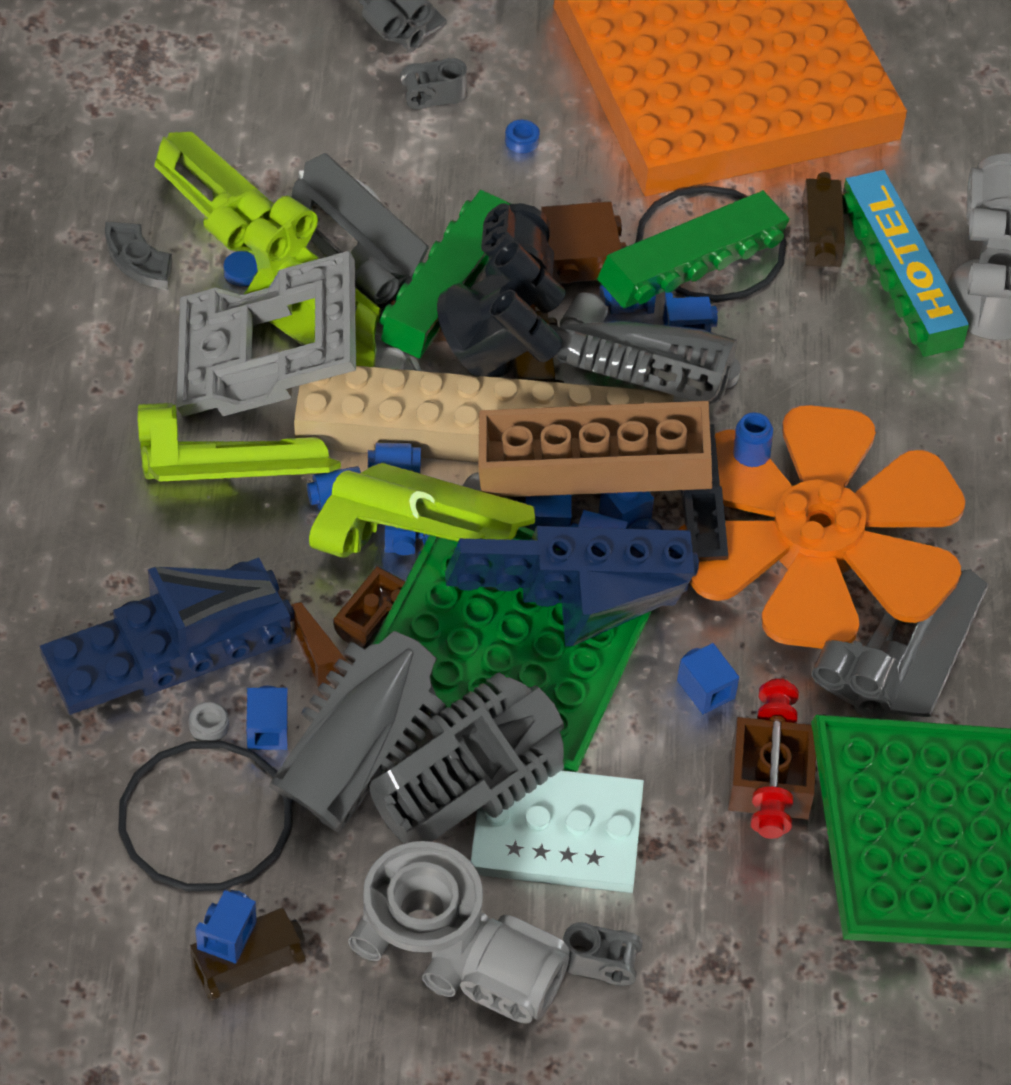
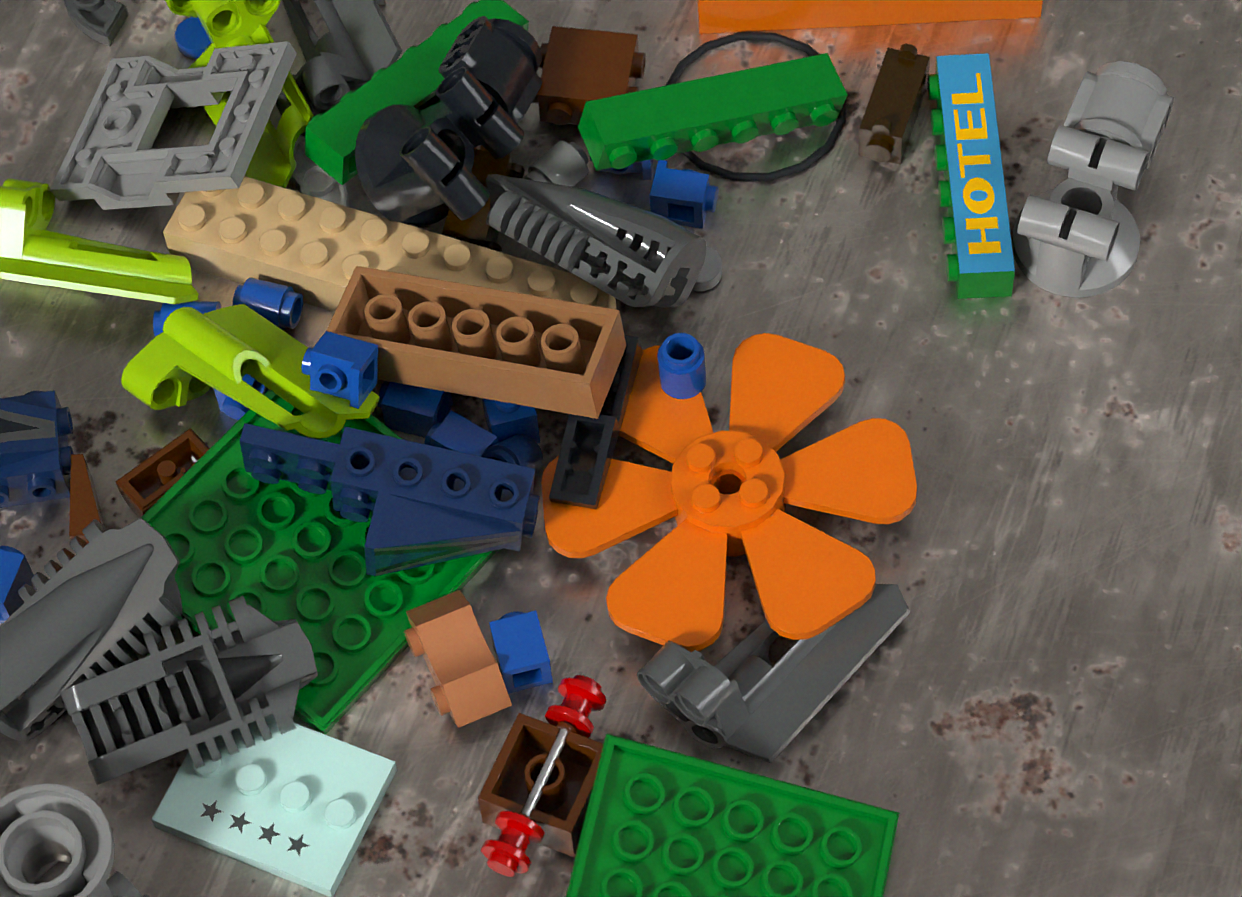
camera: 25 degrees right, 5 degrees up
none -> blue brick [301,331,378,409]
none -> nougat brick [404,590,512,728]

